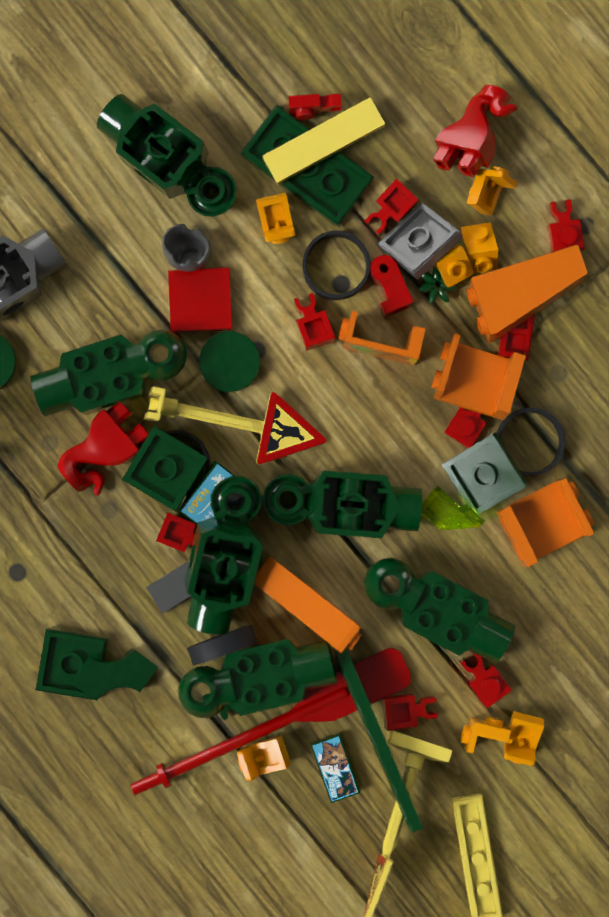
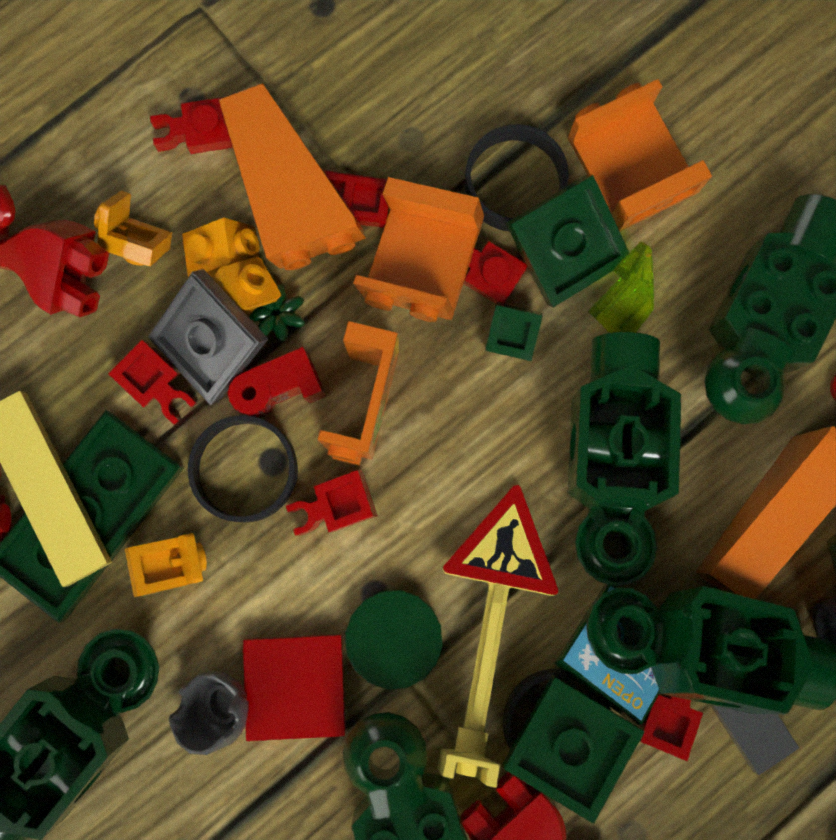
camera: 90 degrees left, 5 degrees down
none -> dark green tile [485,302,543,361]

